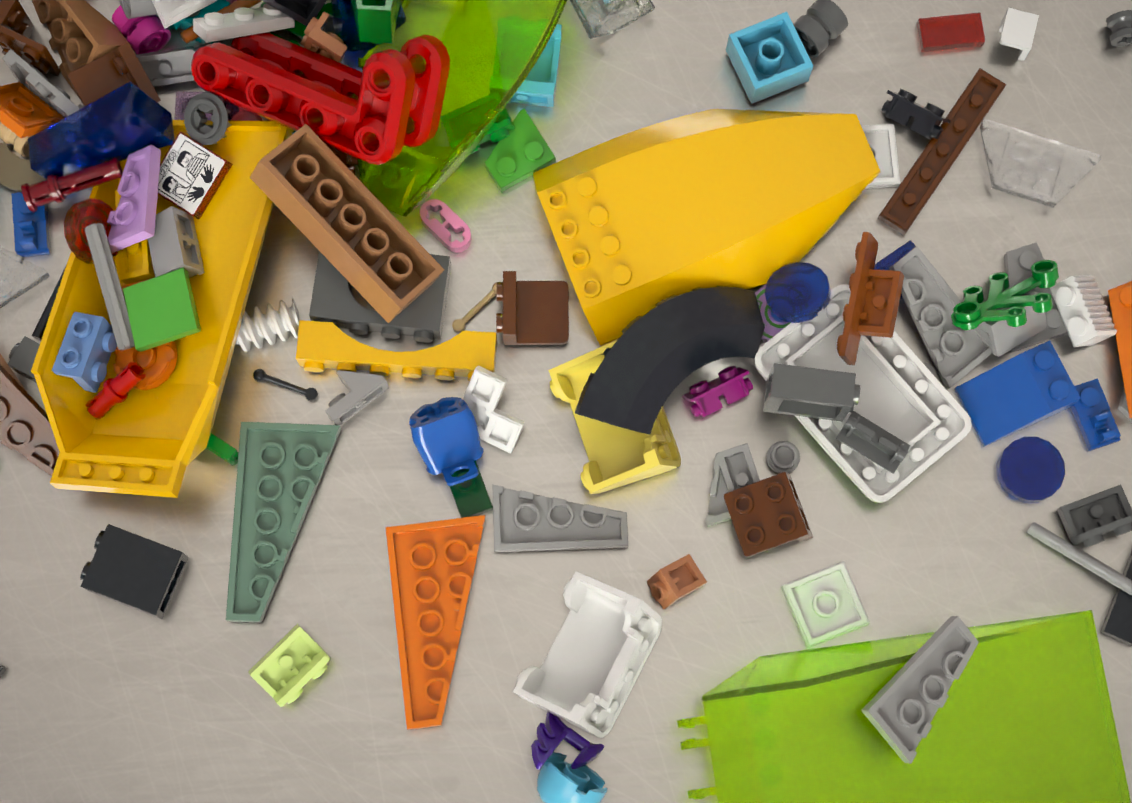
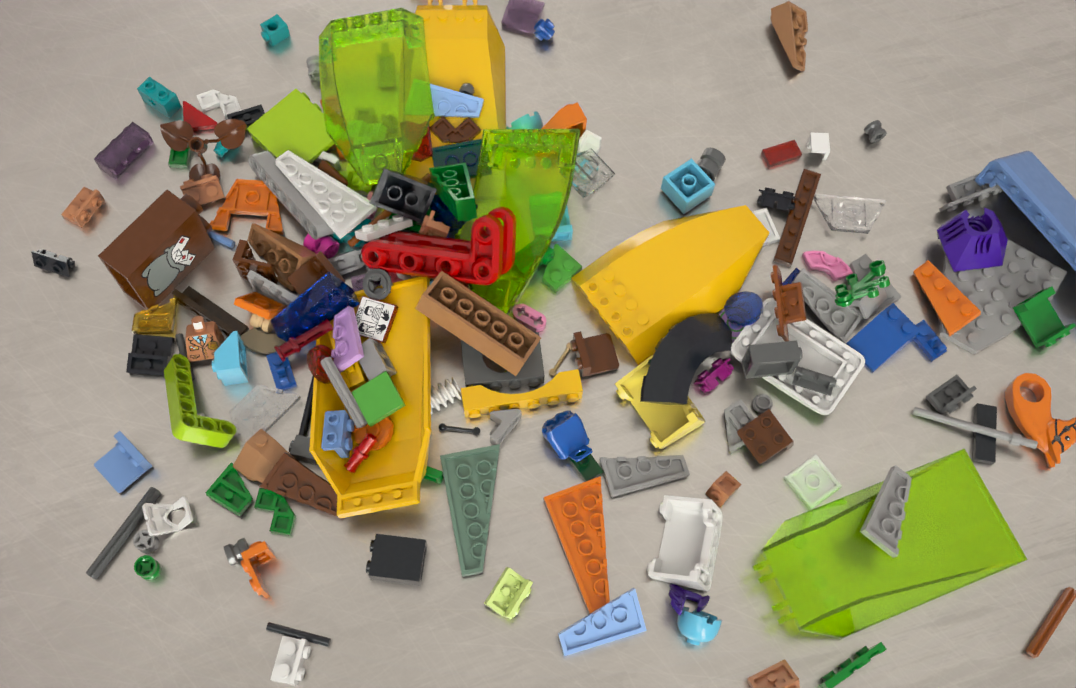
camera: 15 degrees left, 10 degrees down
white tile [463,365,525,454] -> none
clear blue tile [997,437,1065,502] -> none
white brick [1050,275,1117,347] -> none
none -> light blue wing [558,588,647,656]
none -> bright pink tile [802,251,853,281]

